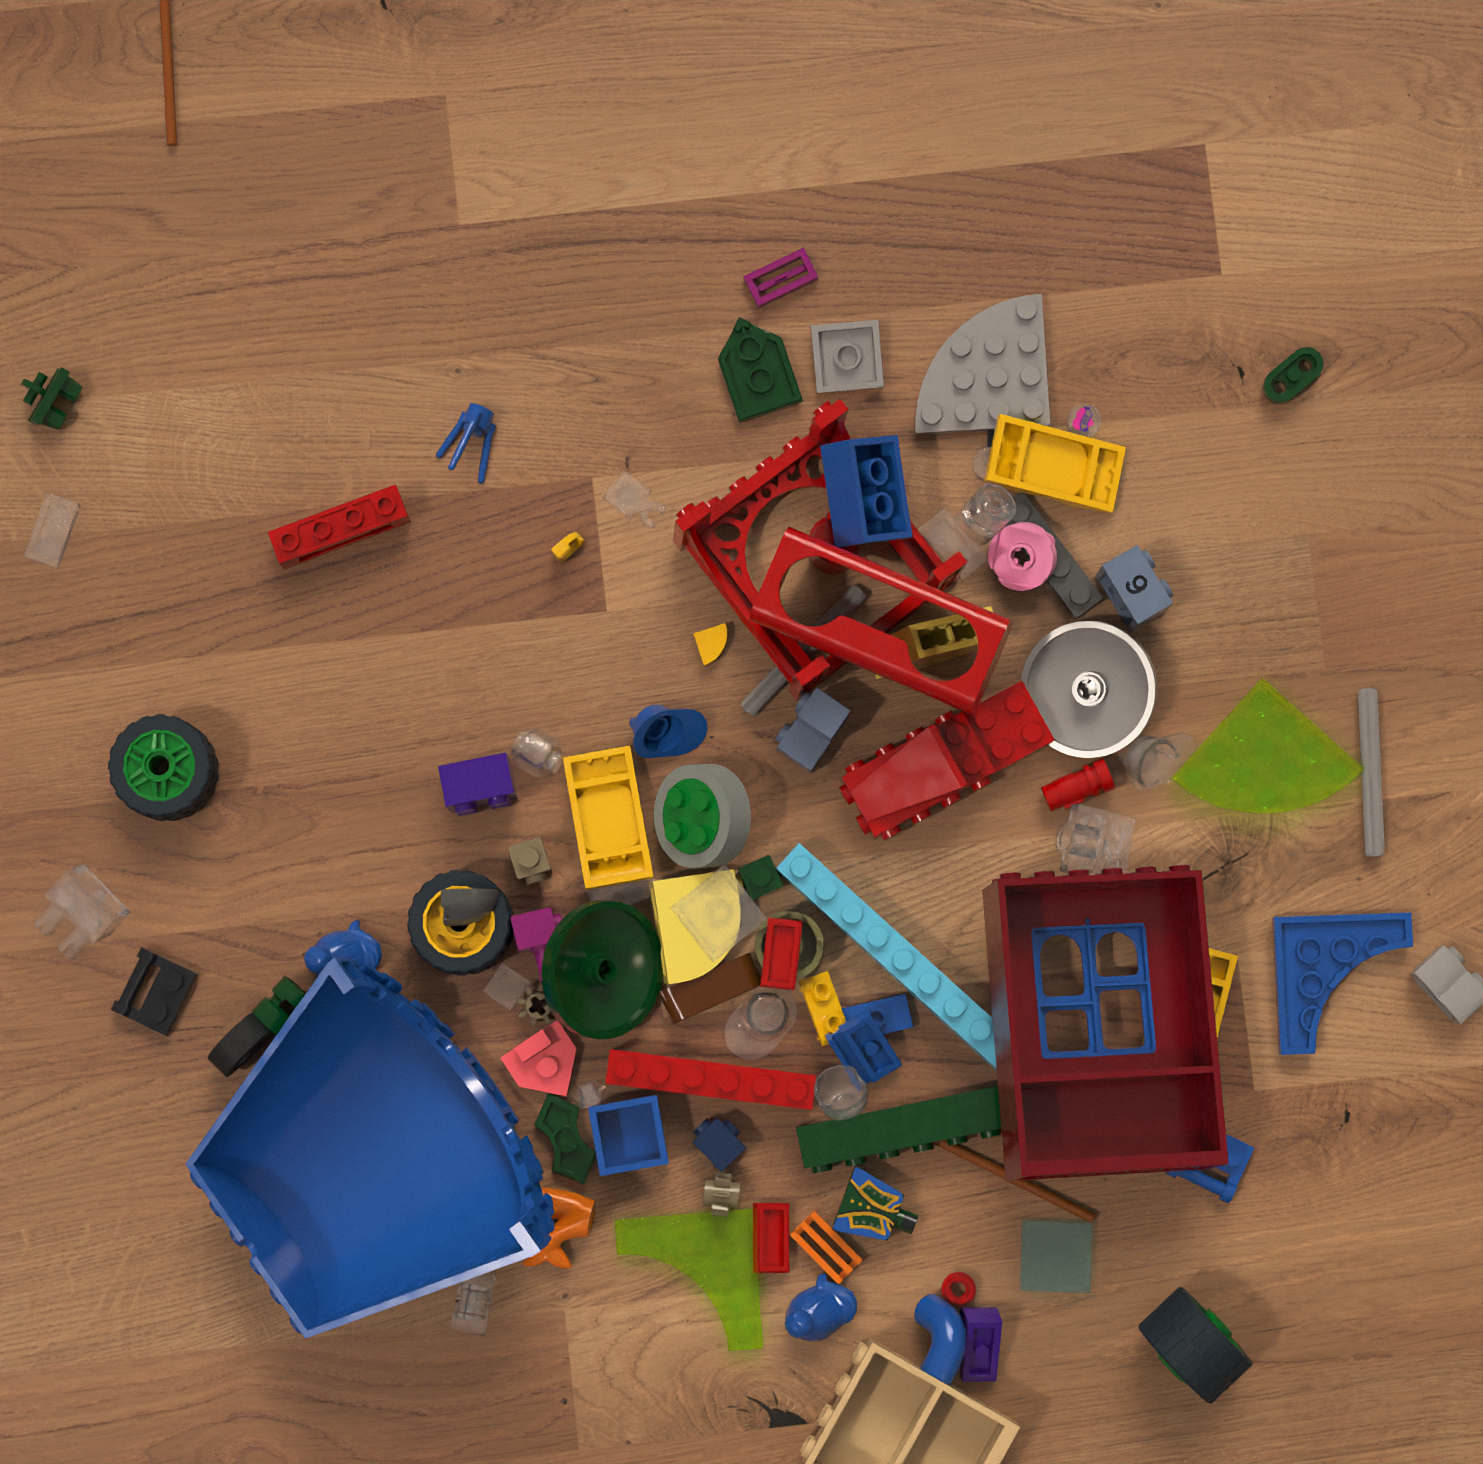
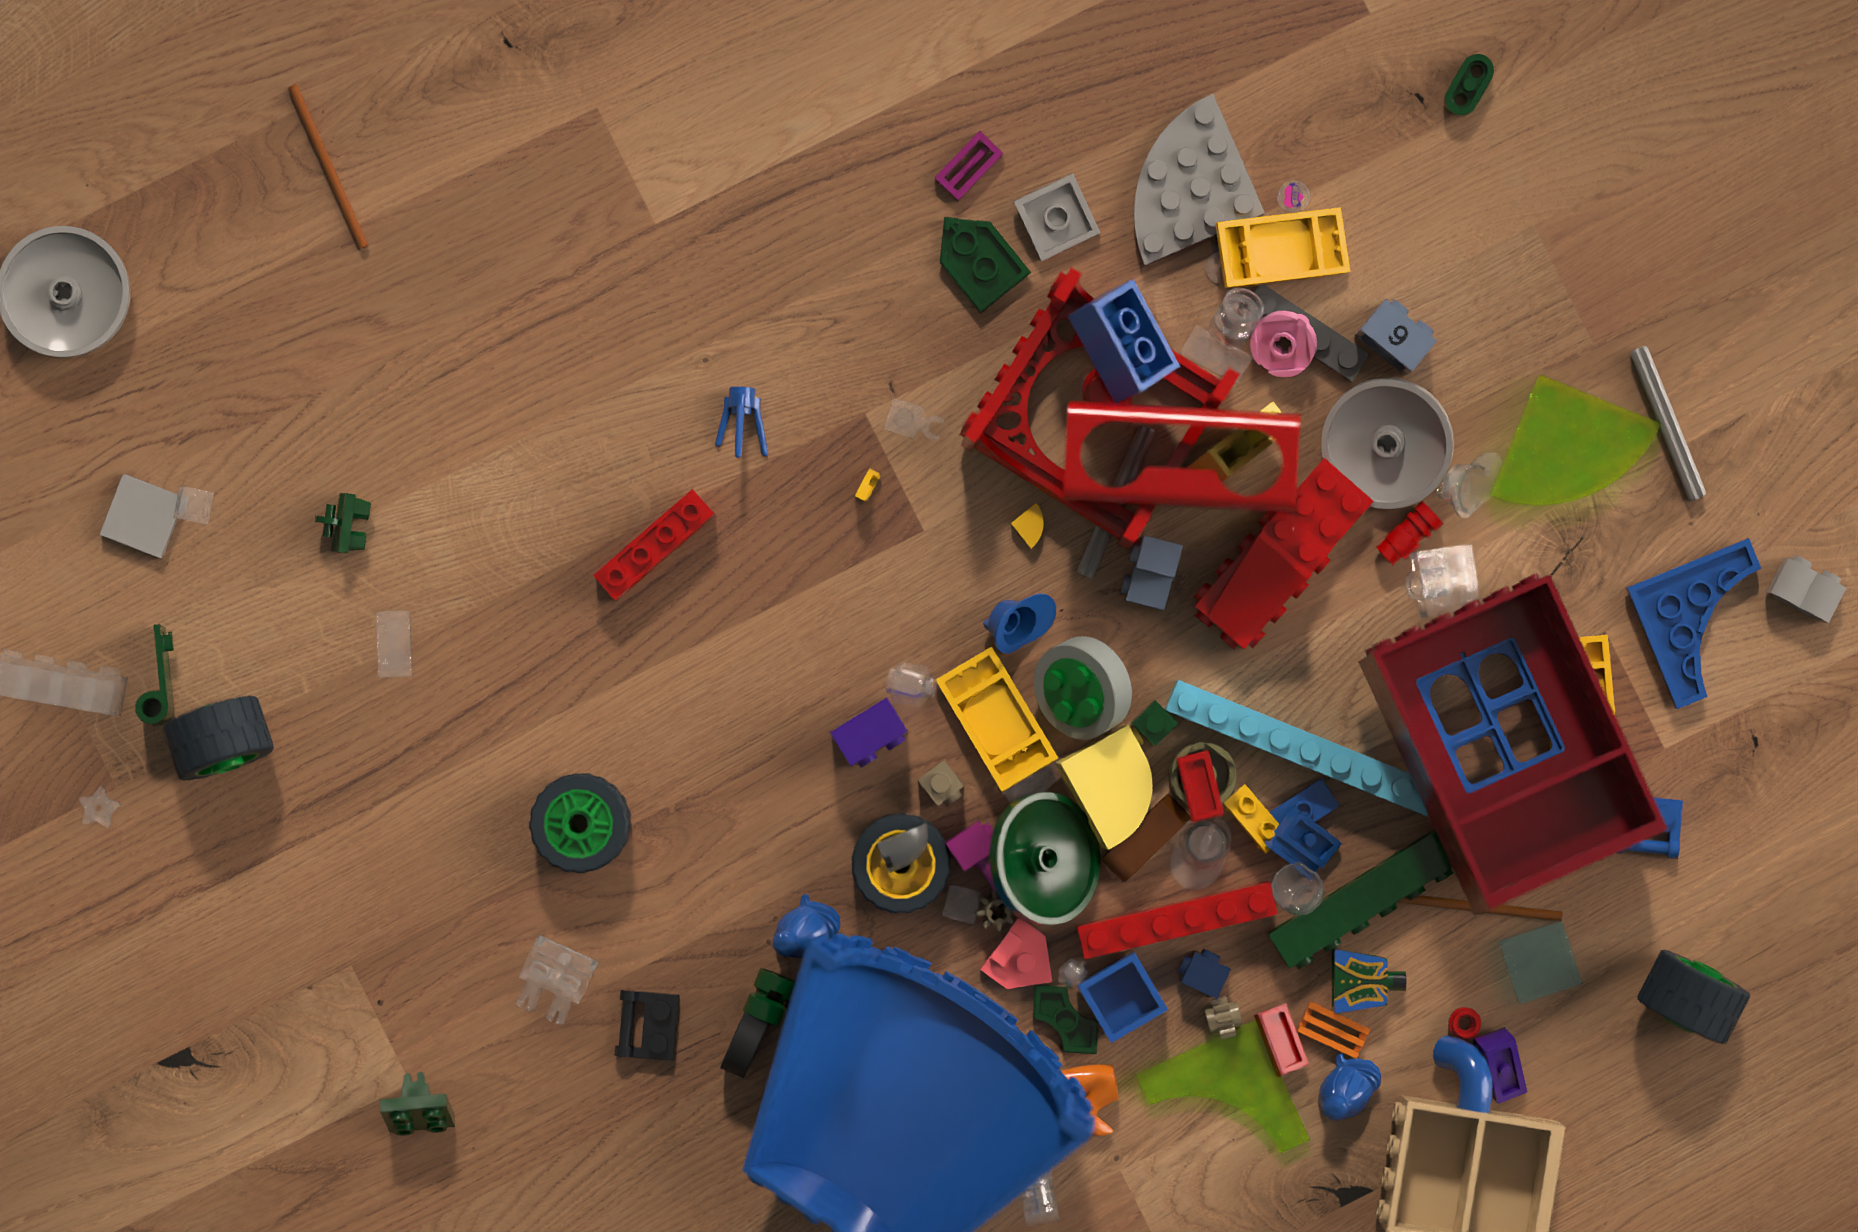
camera: 25 degrees left, 5 degrees up
clear plate [670,865,767,962] -> none

